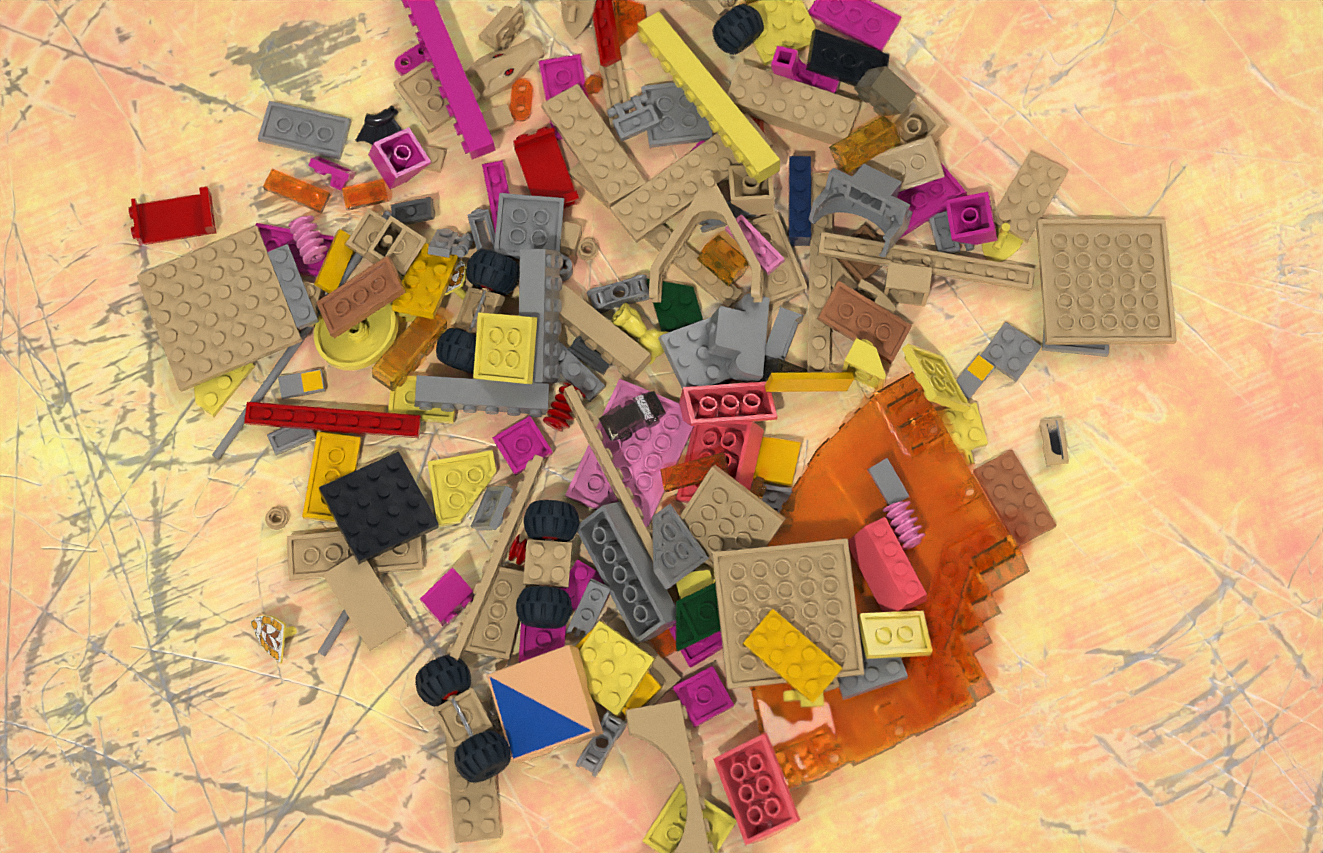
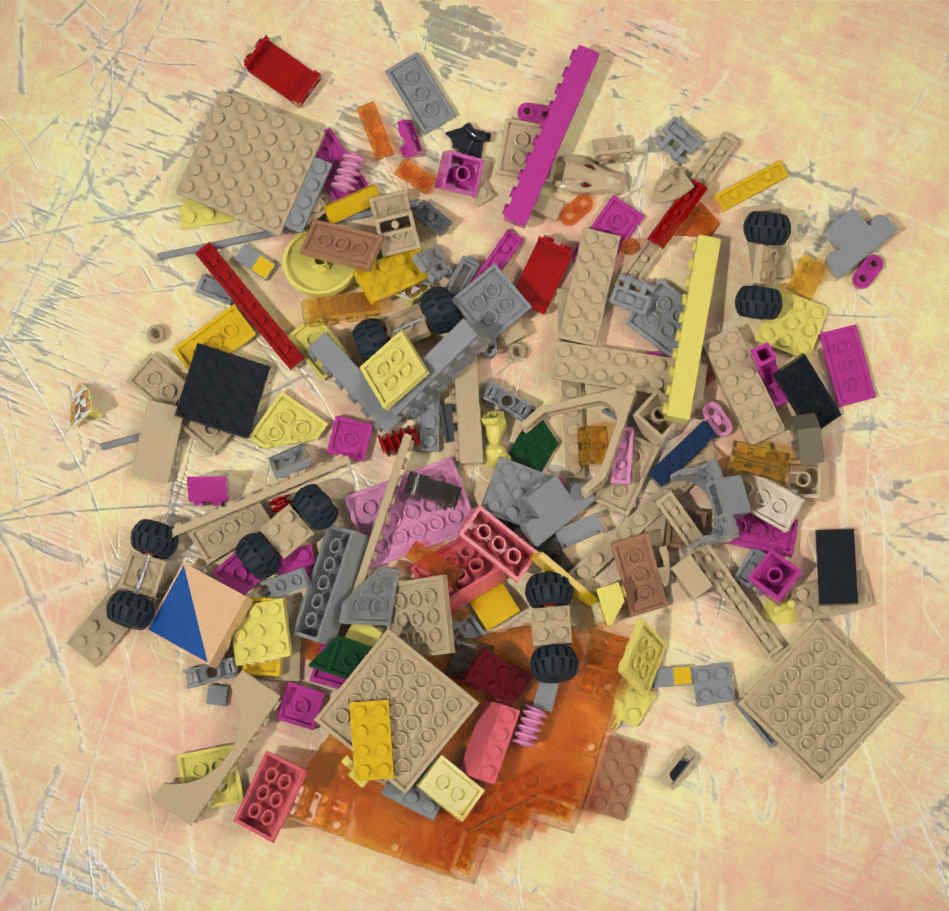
camera: 40 degrees right, 10 degrees up
none -> light grey tile [206,685,228,706]
none -> clear smoke slope [445,635,494,680]
none -> dark red plate [462,647,532,708]
none -> black plate [525,571,579,684]
none -> bright pink plate [702,402,732,437]
none -> black tile [815,529,858,606]

